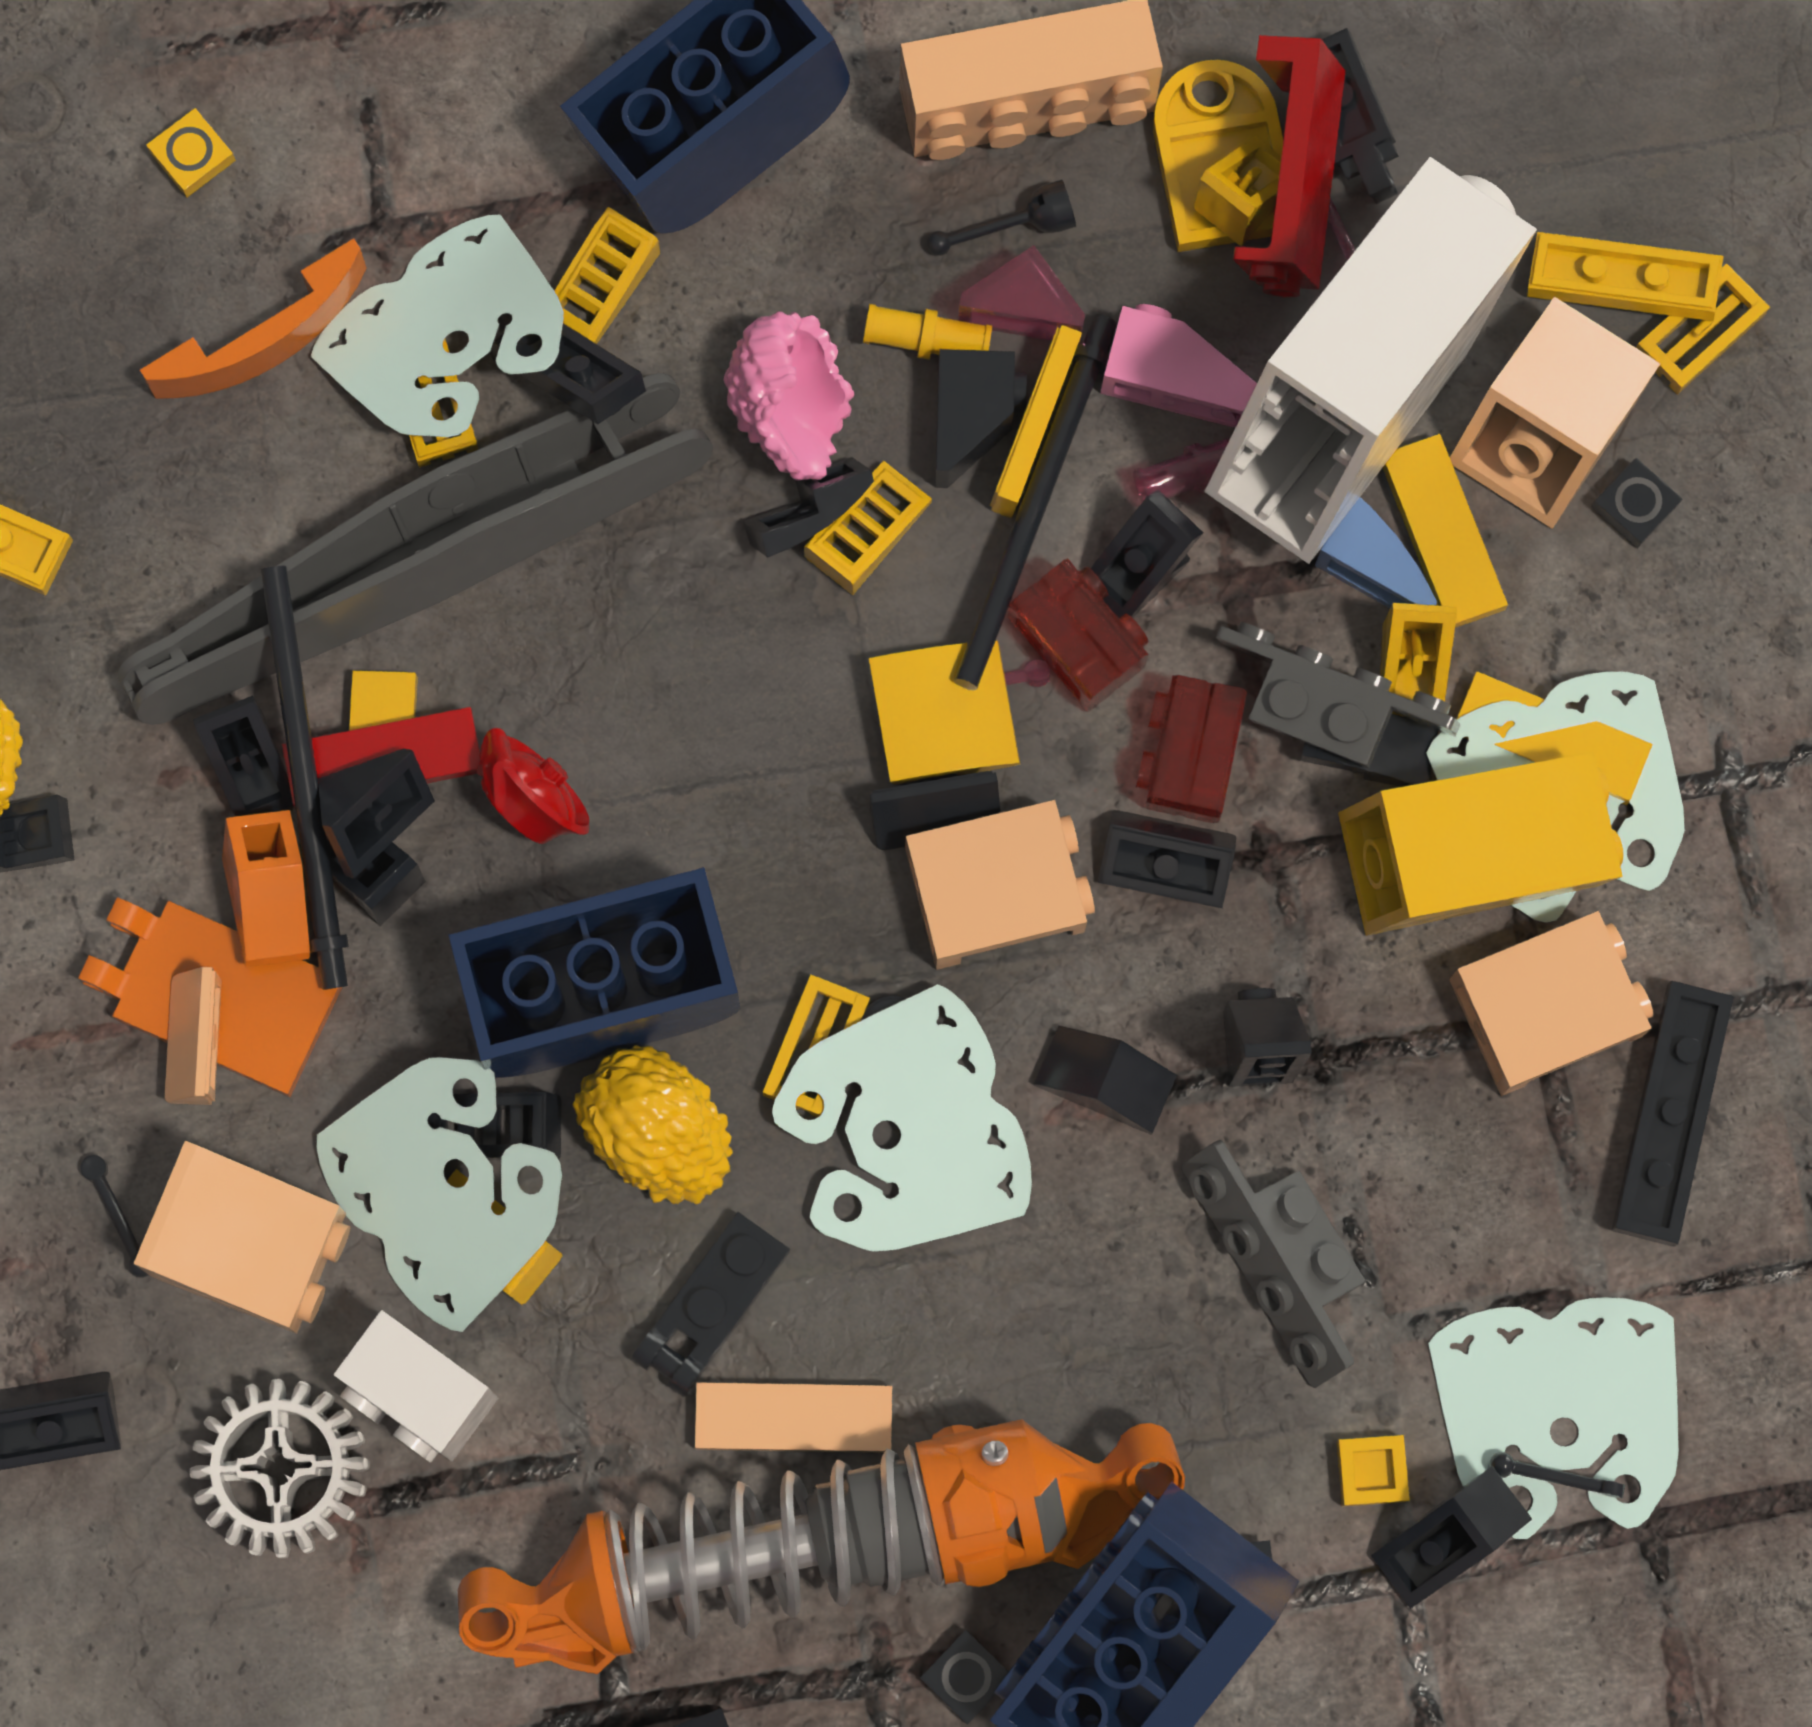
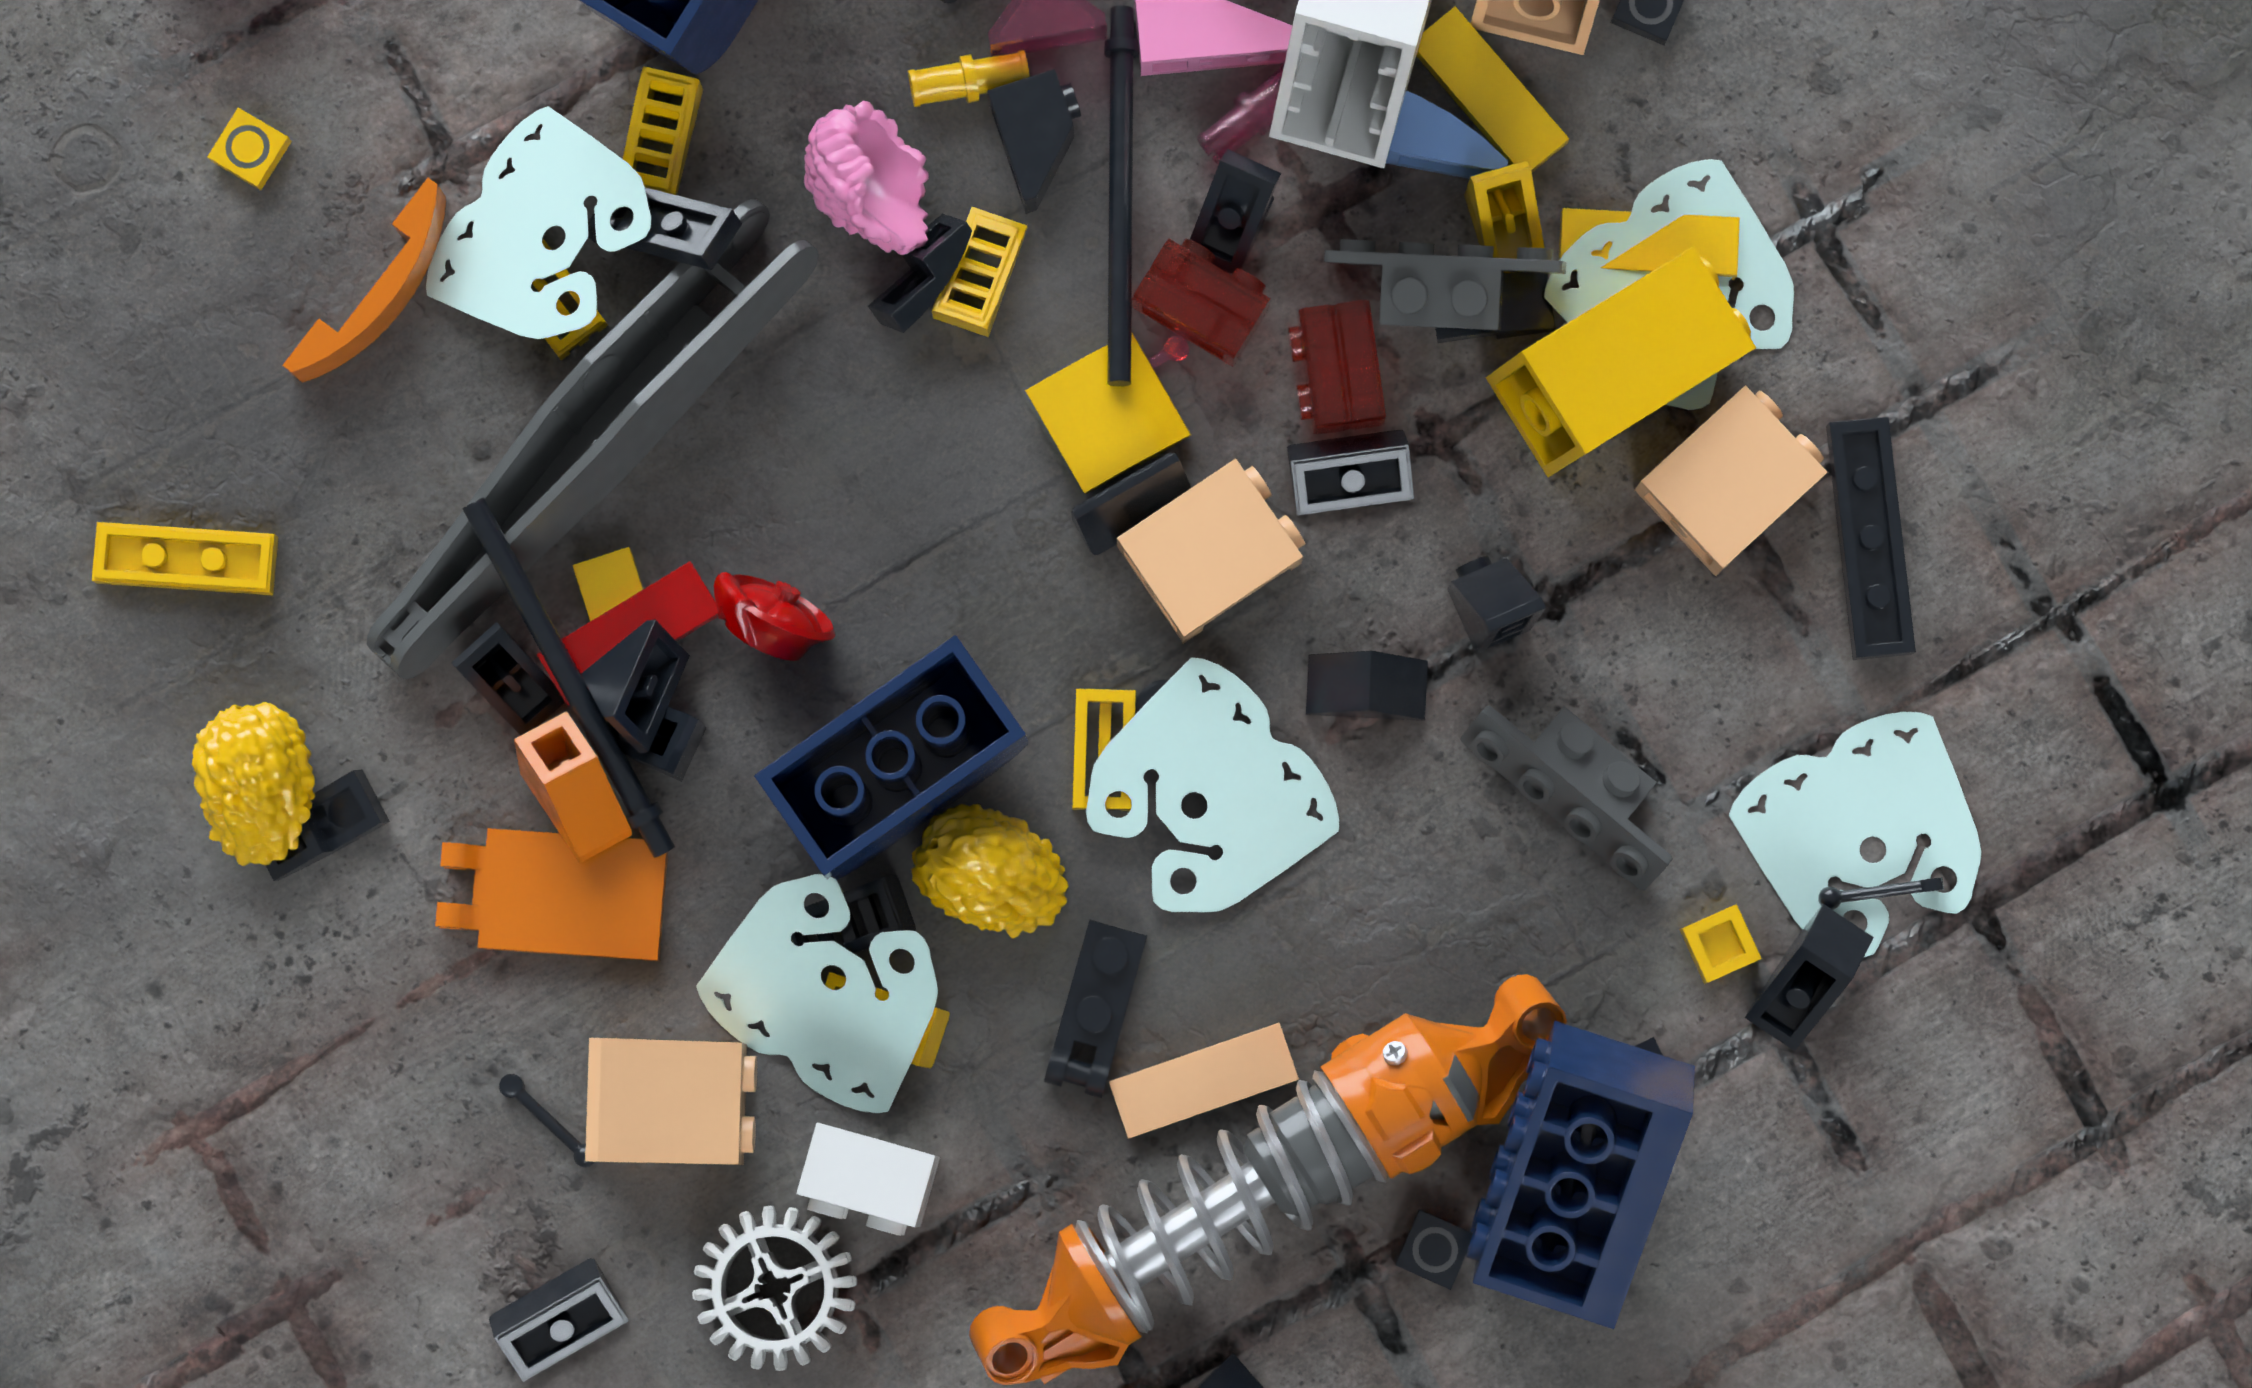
camera: 15 degrees left, 5 degrees up
light nougat slope [165,967,222,1105] -> none
yellow tile [990,325,1082,518] -> none

